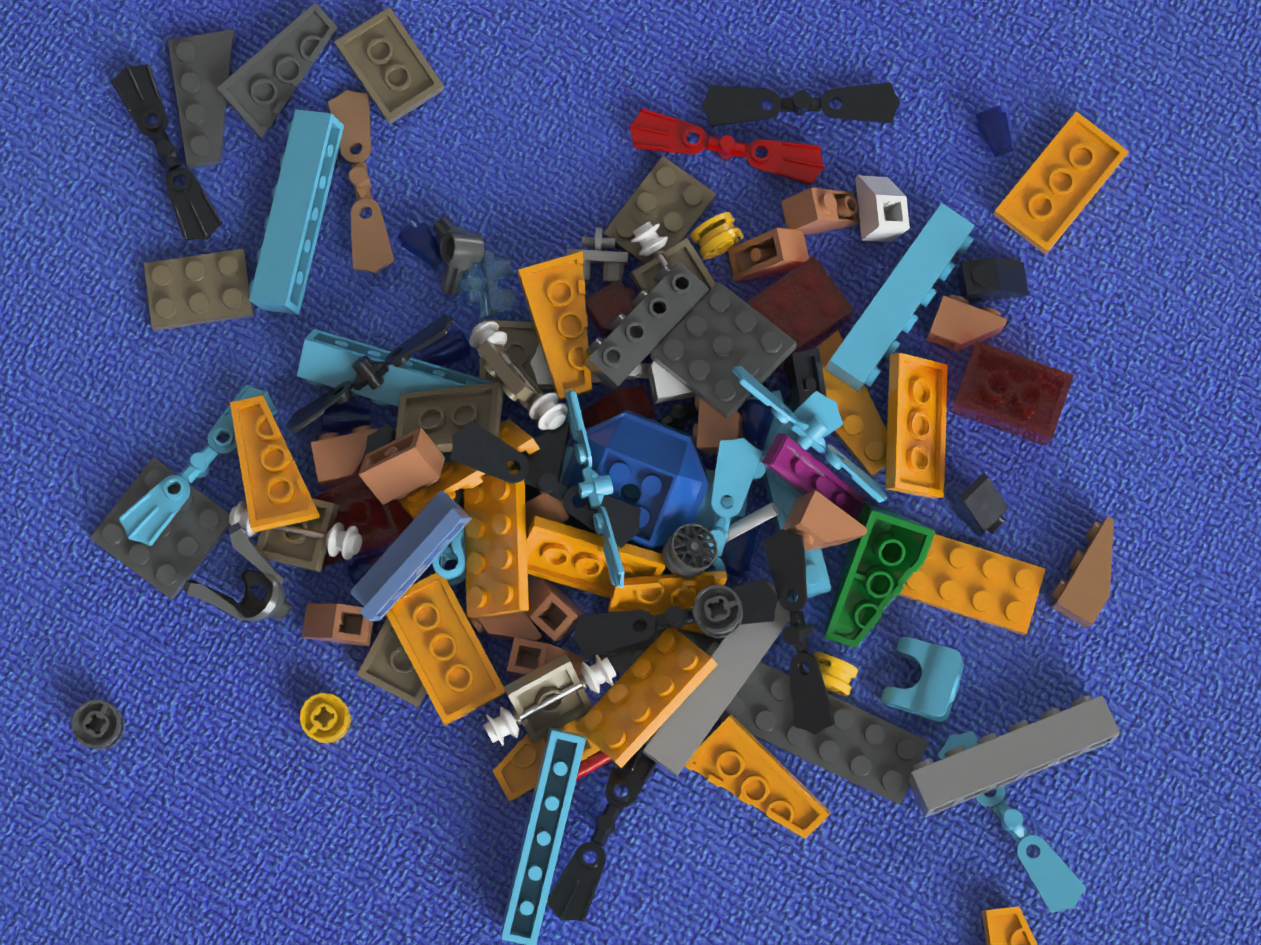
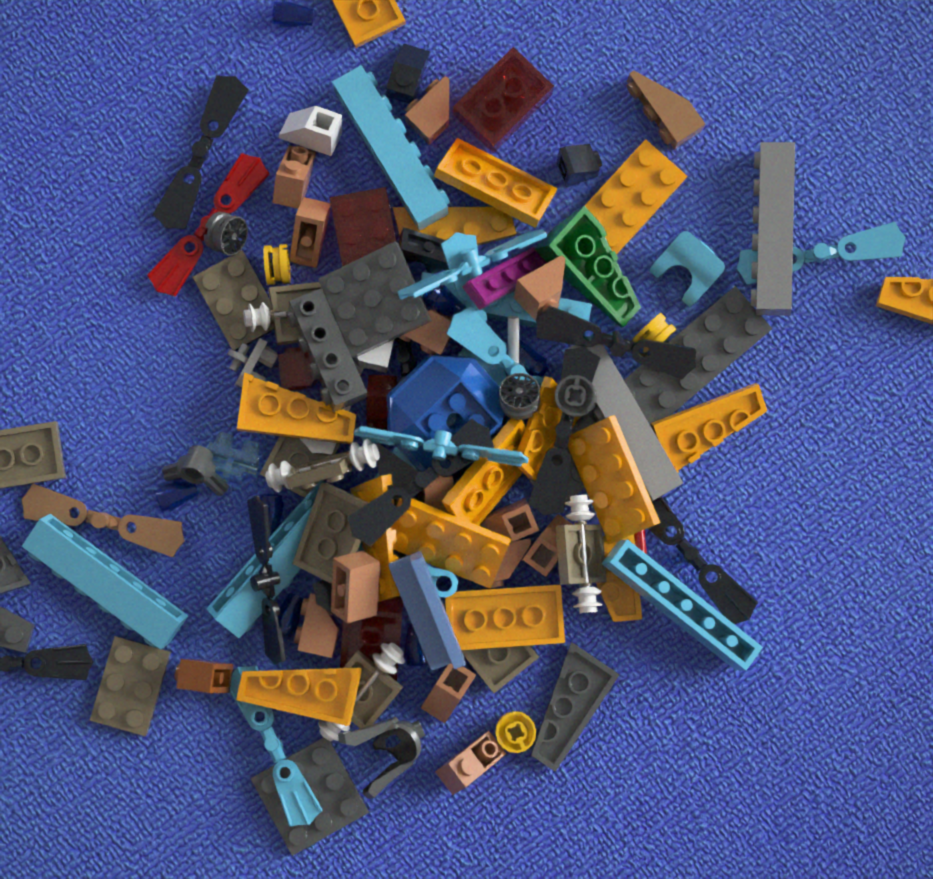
camera: 70 degrees left, 5 degrees up
none -> dark orange brick [175,659,234,693]
none -> dark grey wheel [204,212,248,255]
none -> nougat slope [435,731,506,795]
none -> dark grey wing [531,642,620,772]

